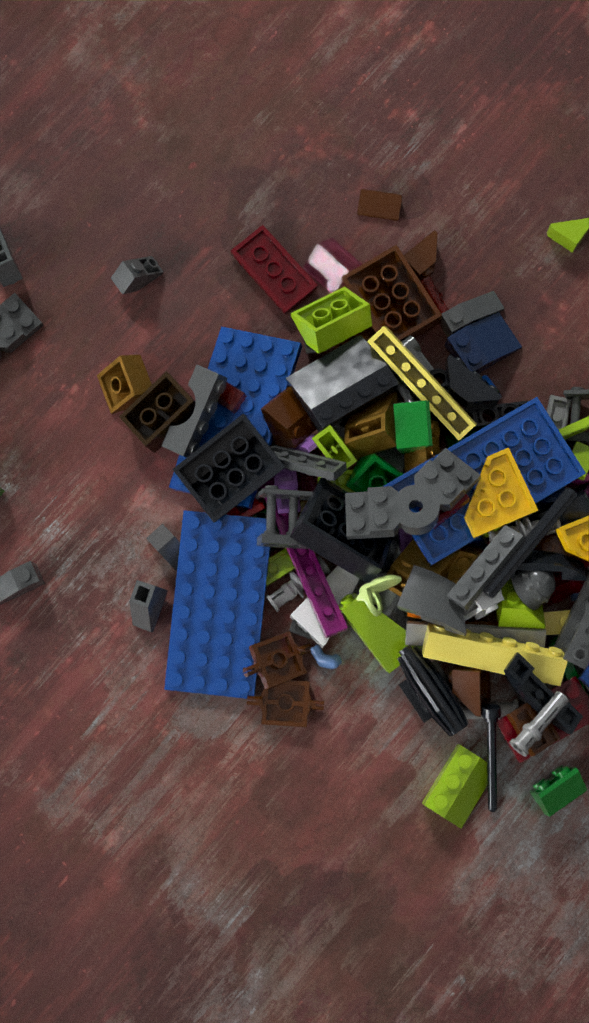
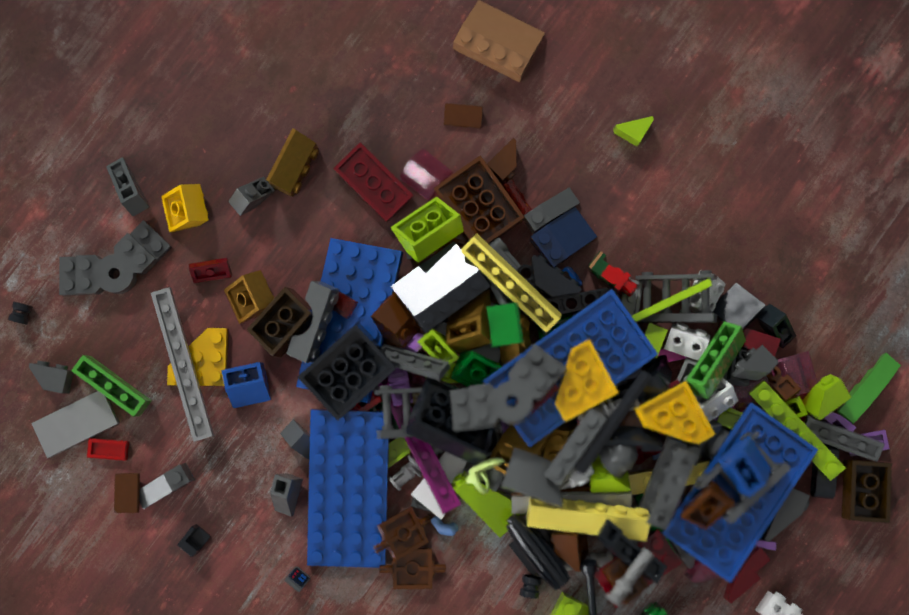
camera: 10 degrees left, 5 degrees up
none -> light grey plate [151,287,214,442]
none -> yellow slope [161,184,209,232]
none -> yellow plate [167,328,228,386]
none -> black panel [177,524,211,557]
none -> dark red plate [189,258,232,283]
none -> blue slope [221,362,272,409]
none -> pearl gold slope [266,128,319,197]
none -> slope [284,566,310,592]
none -> medium nougat slope [453,0,545,82]
none -> black wheel [519,574,542,599]
none -> red hips [588,251,637,297]

